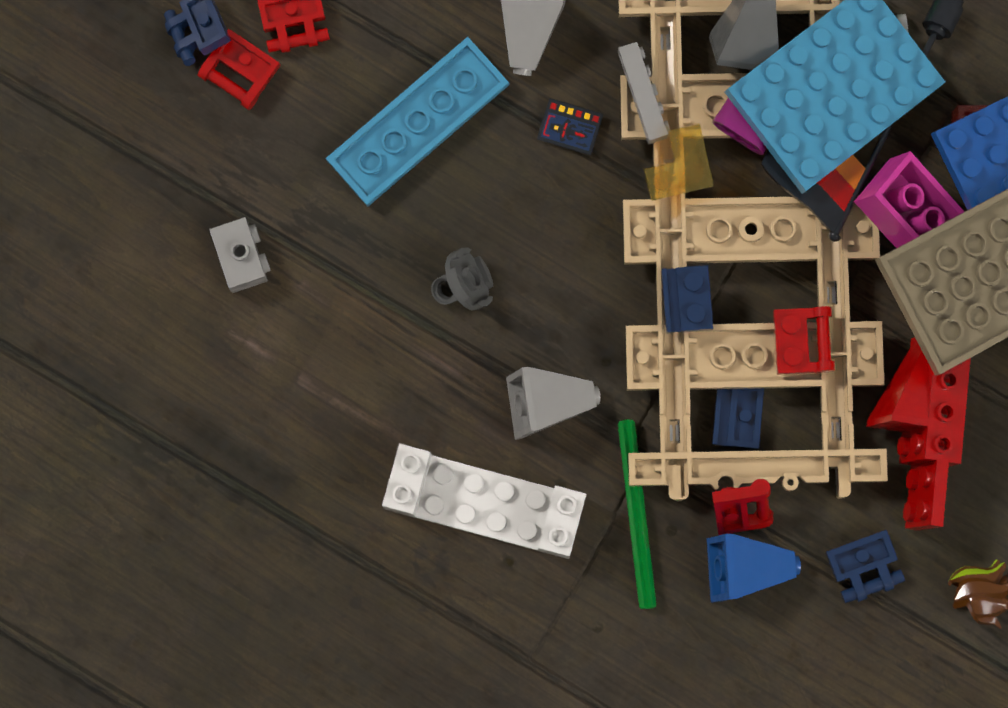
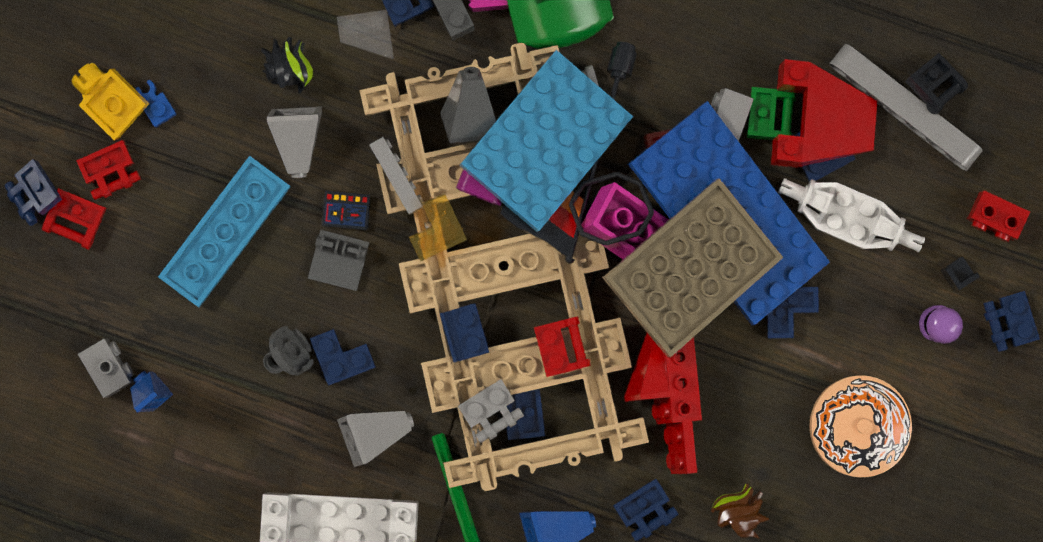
camera: 15 degrees left, 5 degrees up
red plate [712,479,774,535] -> none
none -> blue slope [130,371,173,413]
none -> dark grey hinge [308,230,370,291]
none -> dark blue plate [310,329,376,386]
none -> light grey plate [458,379,524,443]
none -> black piece [569,172,654,245]

